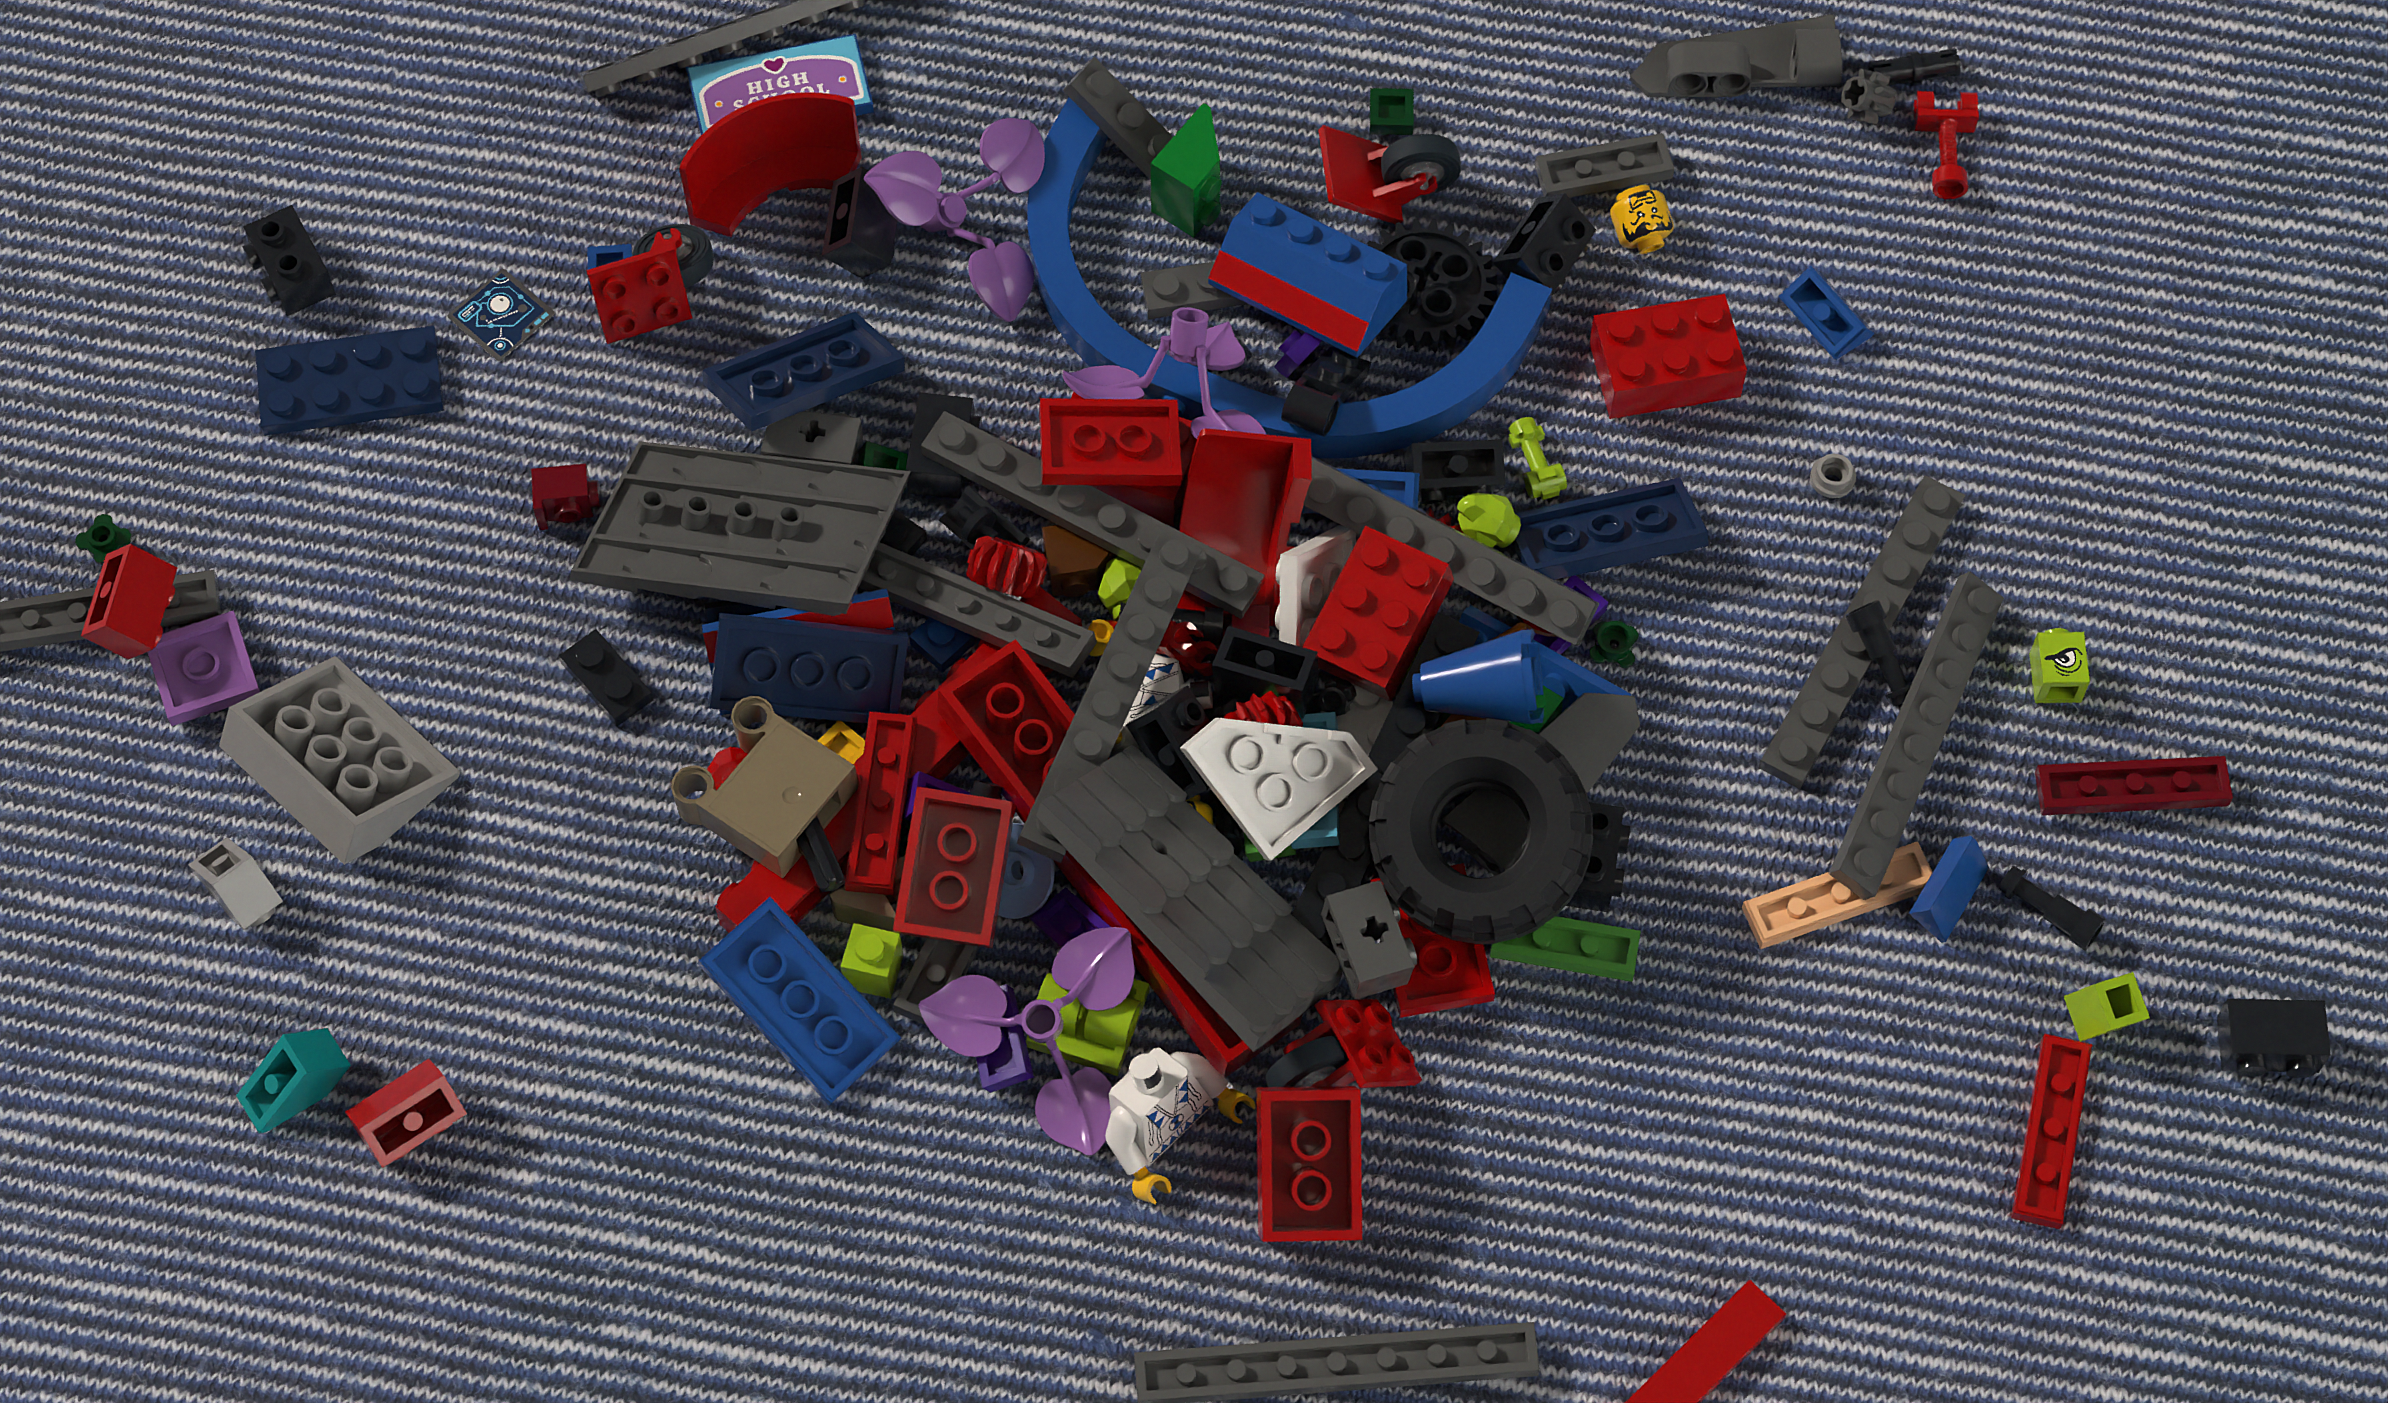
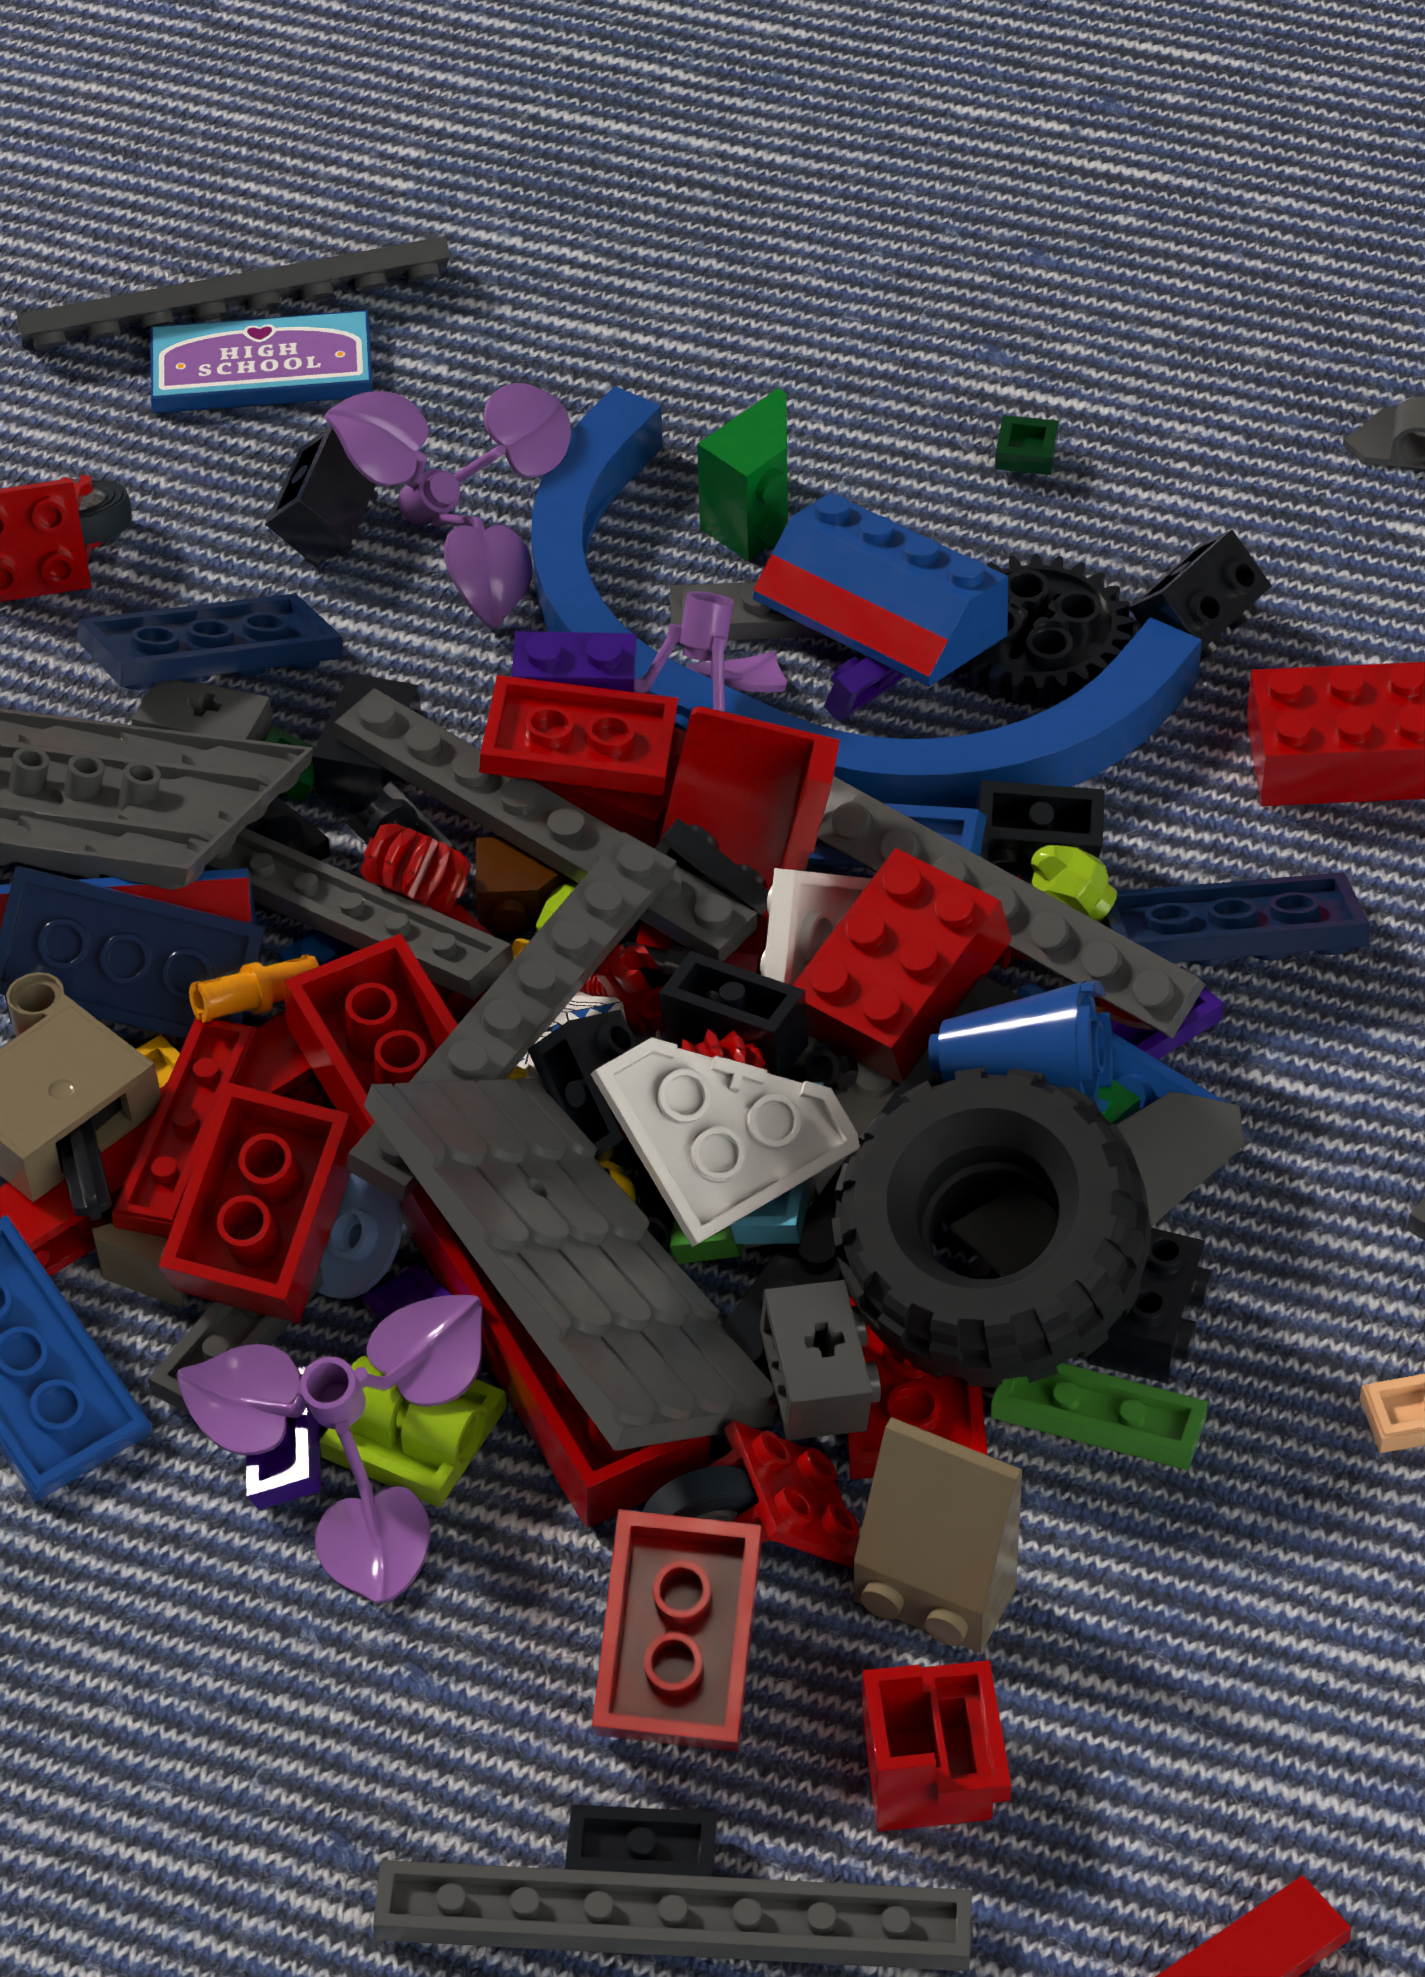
camera: 10 degrees right, 15 degrees down
red panel [679,92,862,237] -> none
lime brick [840,923,904,999] -> none
dark grey plate [1063,56,1173,180] -> none
white torso [1105,1047,1256,1204] -> none
black plate [1281,346,1372,437] -> none
red plate [1318,125,1461,224] -> none
lime bar [1508,417,1567,500] -> none
dark grey plate [1535,133,1674,198] -> none
dark green plate [1589,621,1639,668] -> none
yellow head [1610,185,1674,254] -> none
none -> light orange pin [189,954,319,1023]
none -> dark purple plate [512,631,637,692]
none -> black plate [565,1804,718,1877]
none -> black plate [655,818,769,921]
none -> dark tan slope [854,1417,1022,1654]
none -> red plate [862,1660,1011,1832]

